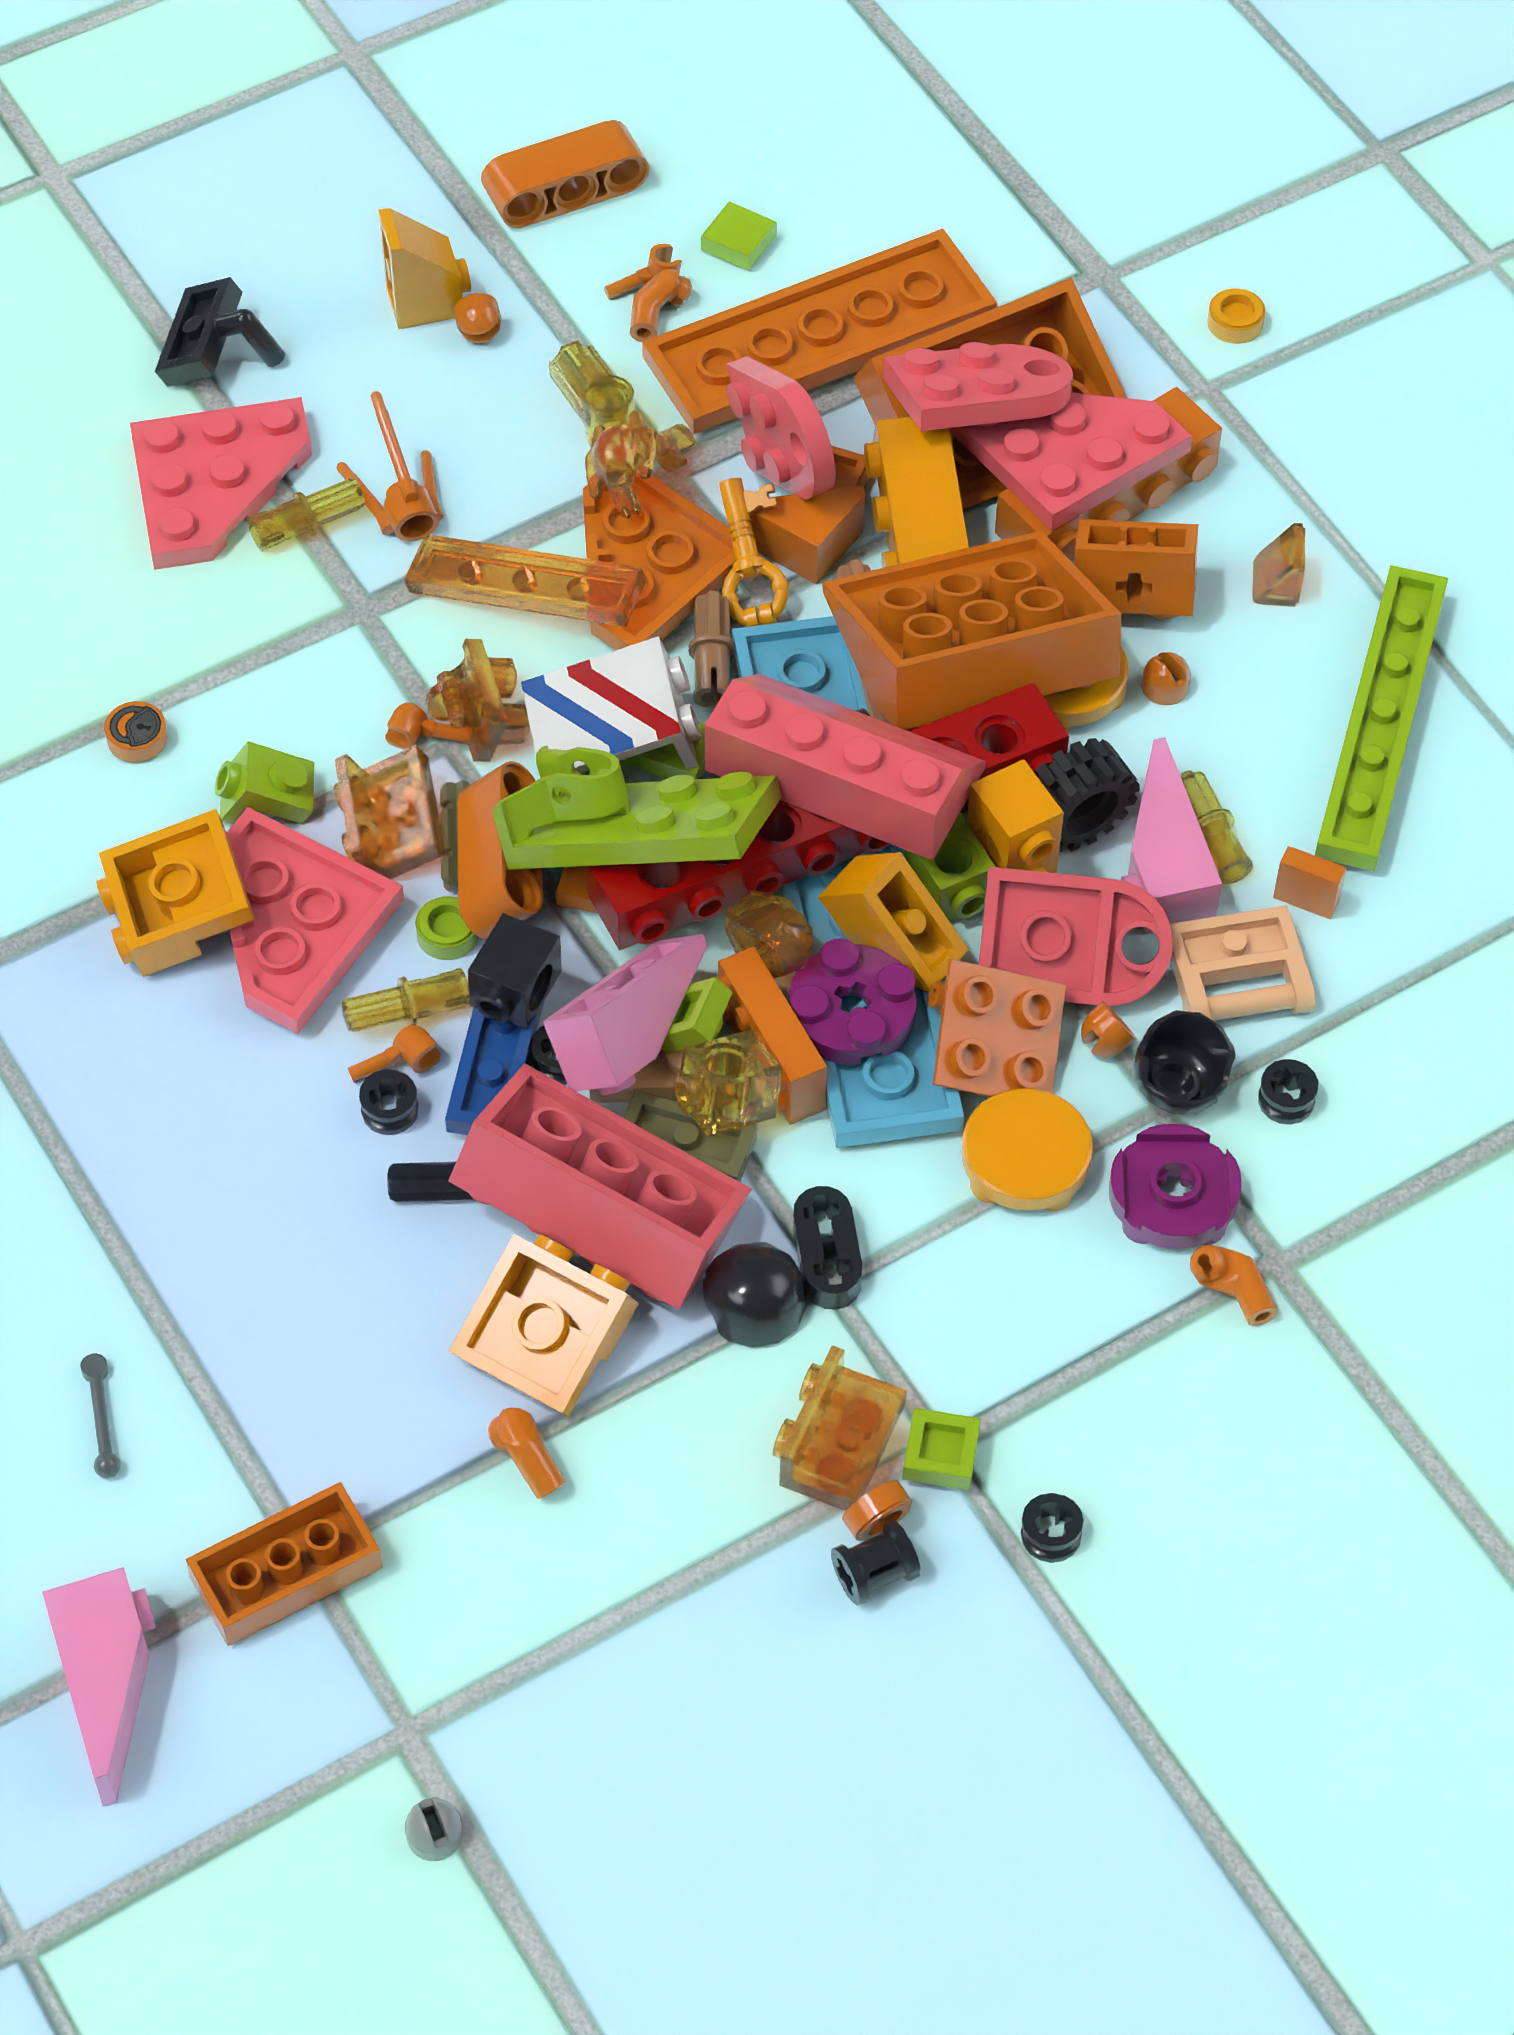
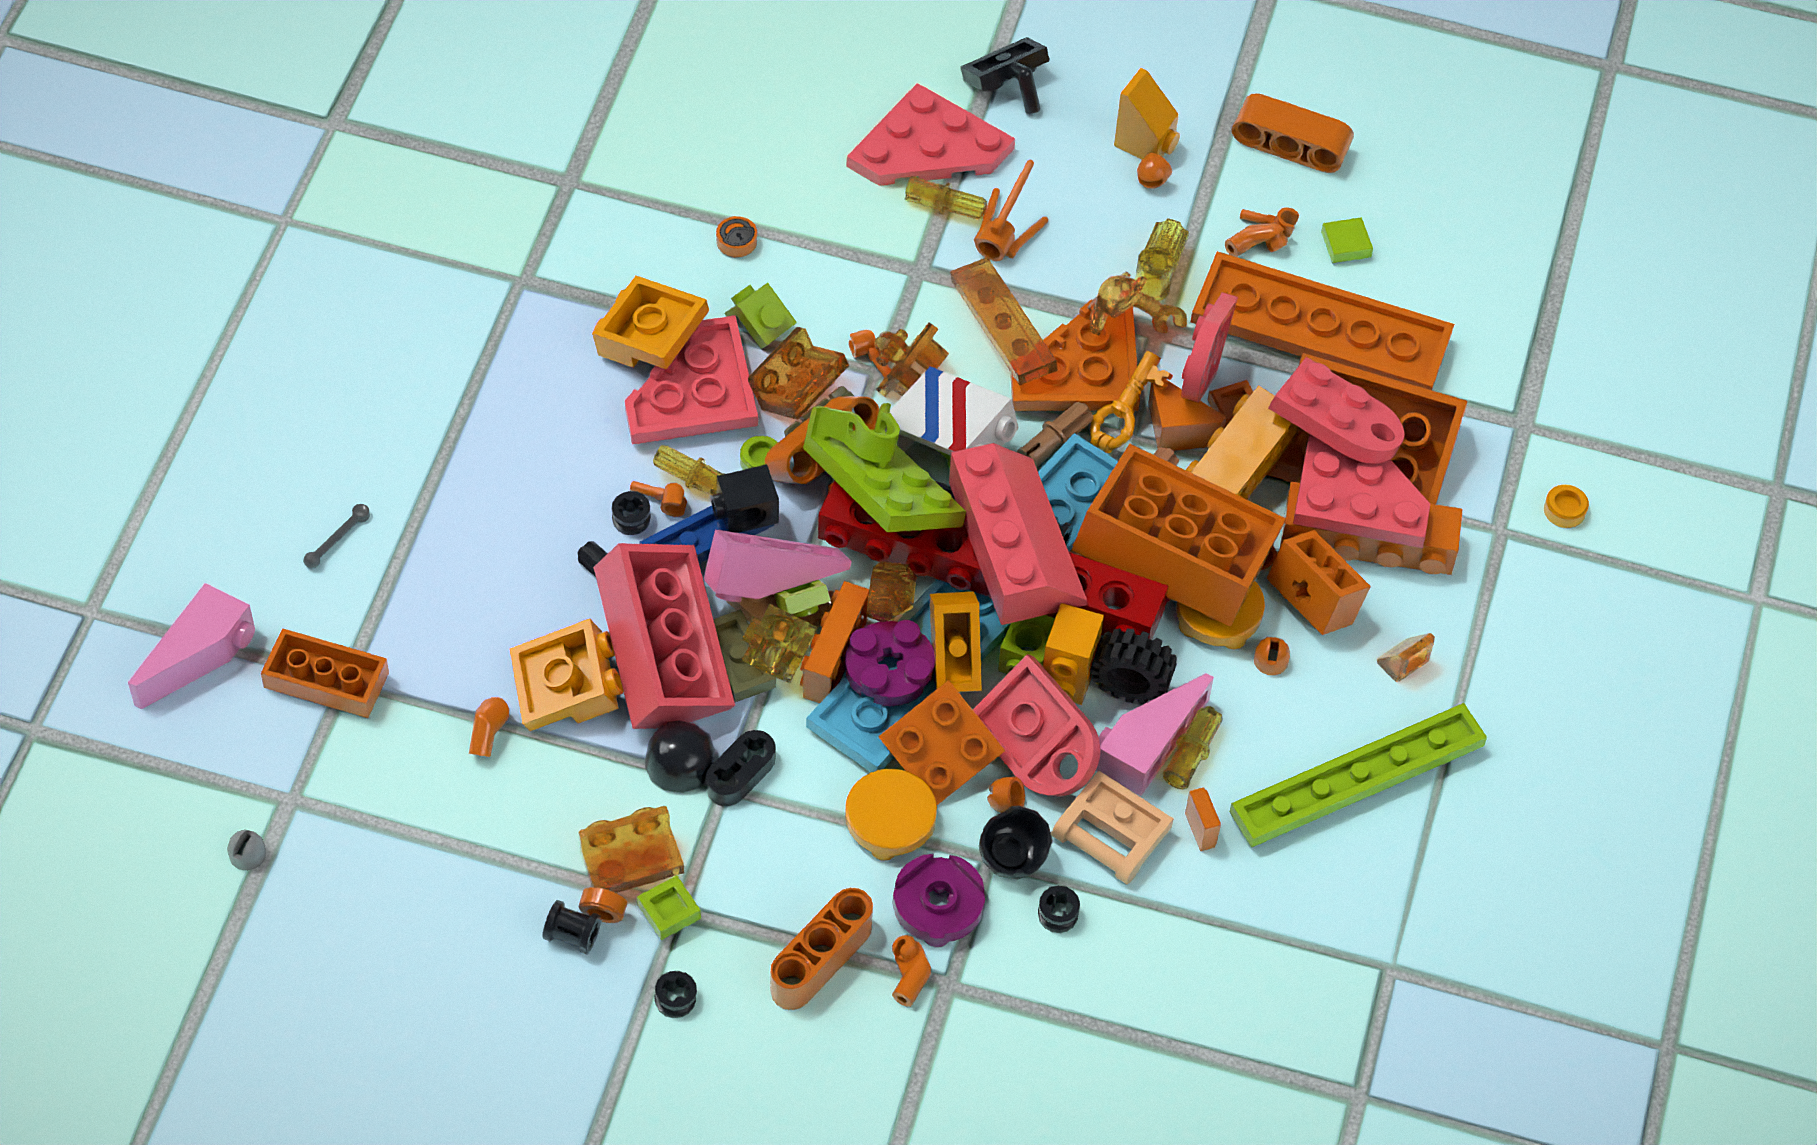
camera: 45 degrees right, 0 degrees up
none -> orange beam [770,887,873,1010]

